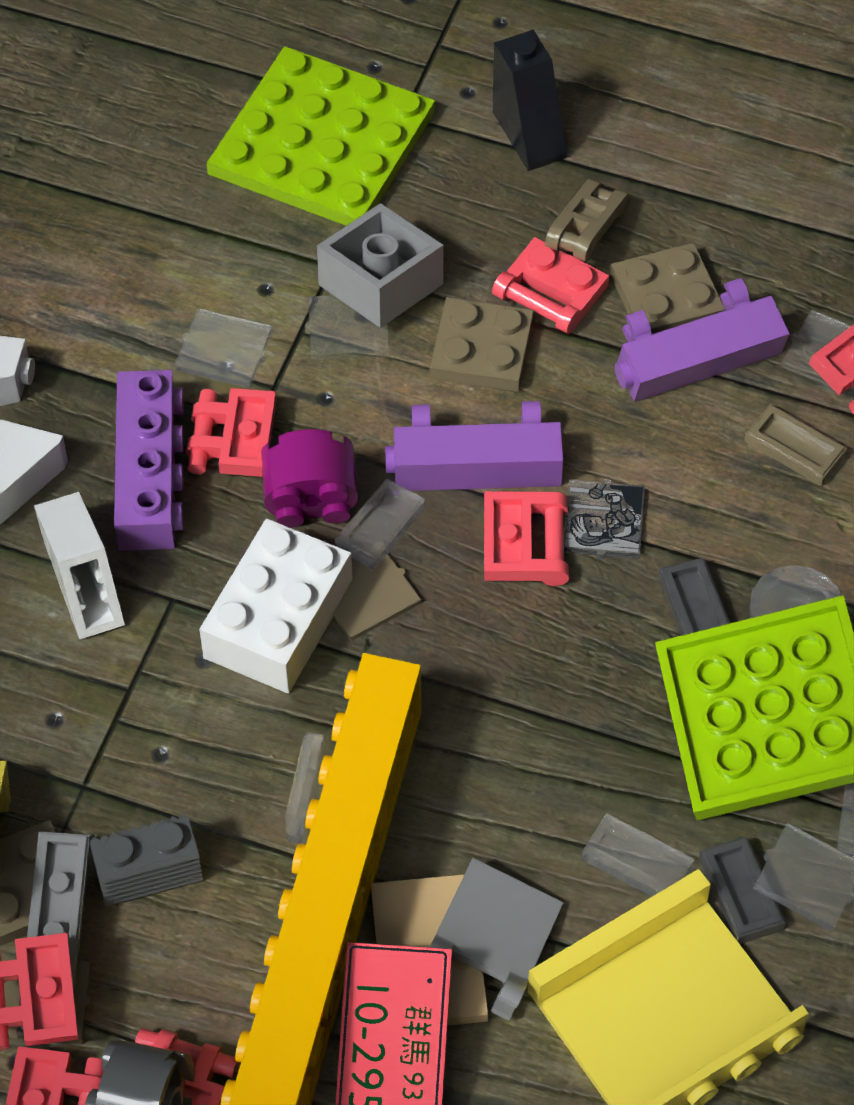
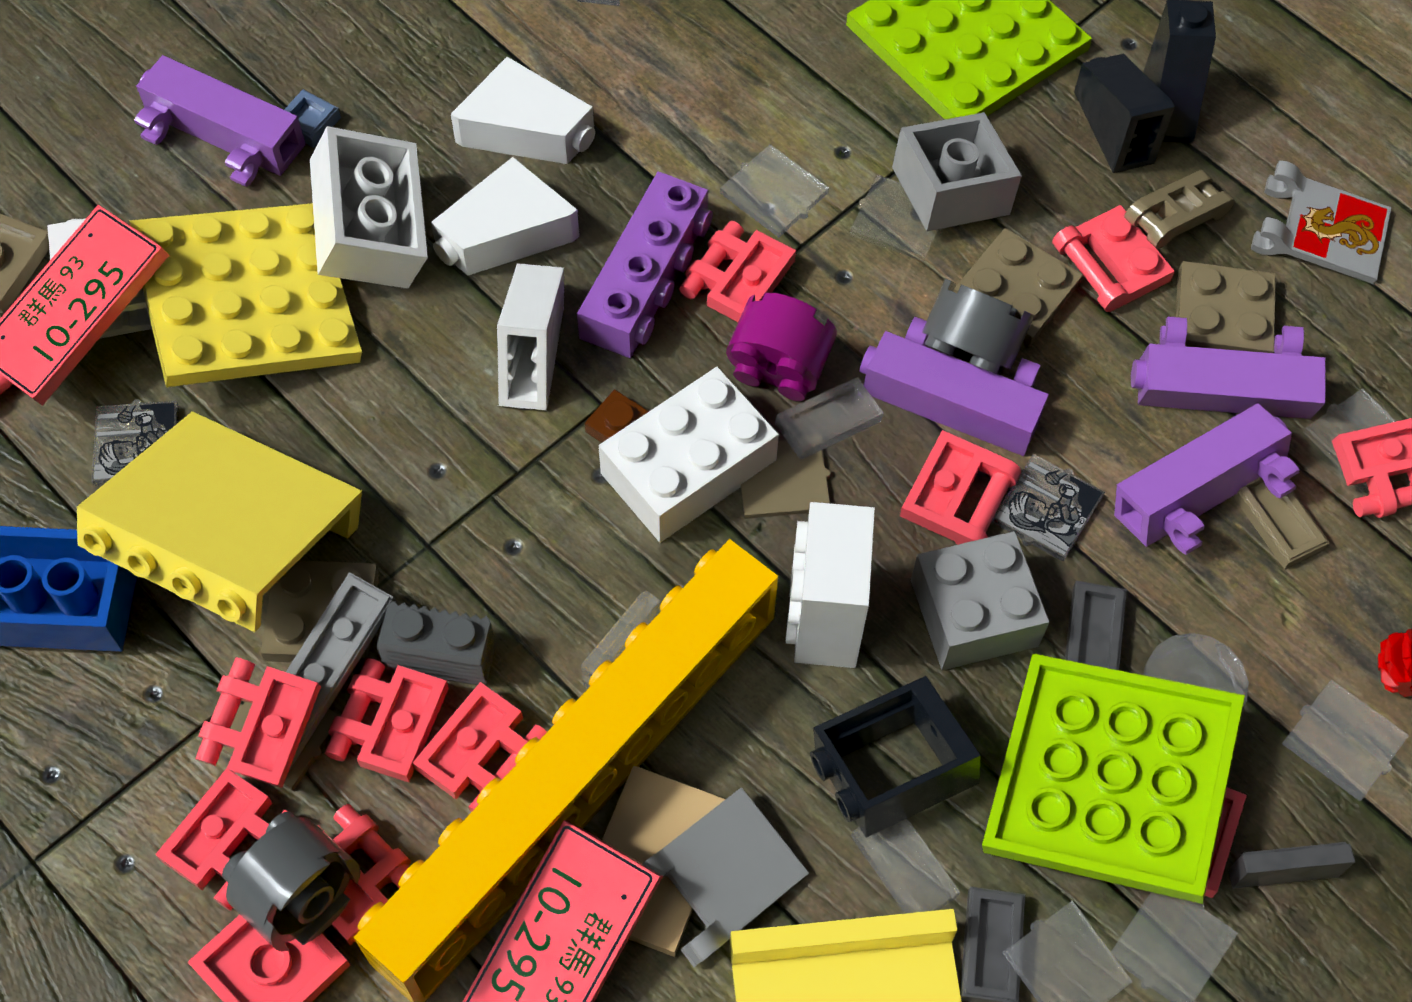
camera: 25 degrees right, 5 degrees up
none -> coral plate [325,658,449,783]
none -> coral plate [413,682,547,812]
none -> reddish brown plate [585,389,649,443]
none -> white brick [786,502,875,668]
none -> black window [810,676,981,838]
none -> light grey brick [911,531,1049,671]
none -> dark grey brick [922,279,1034,375]
none -> black slope [1074,53,1175,173]
none -> medium lavender brick [1114,403,1300,555]
none -> light grey flag [1251,160,1391,284]

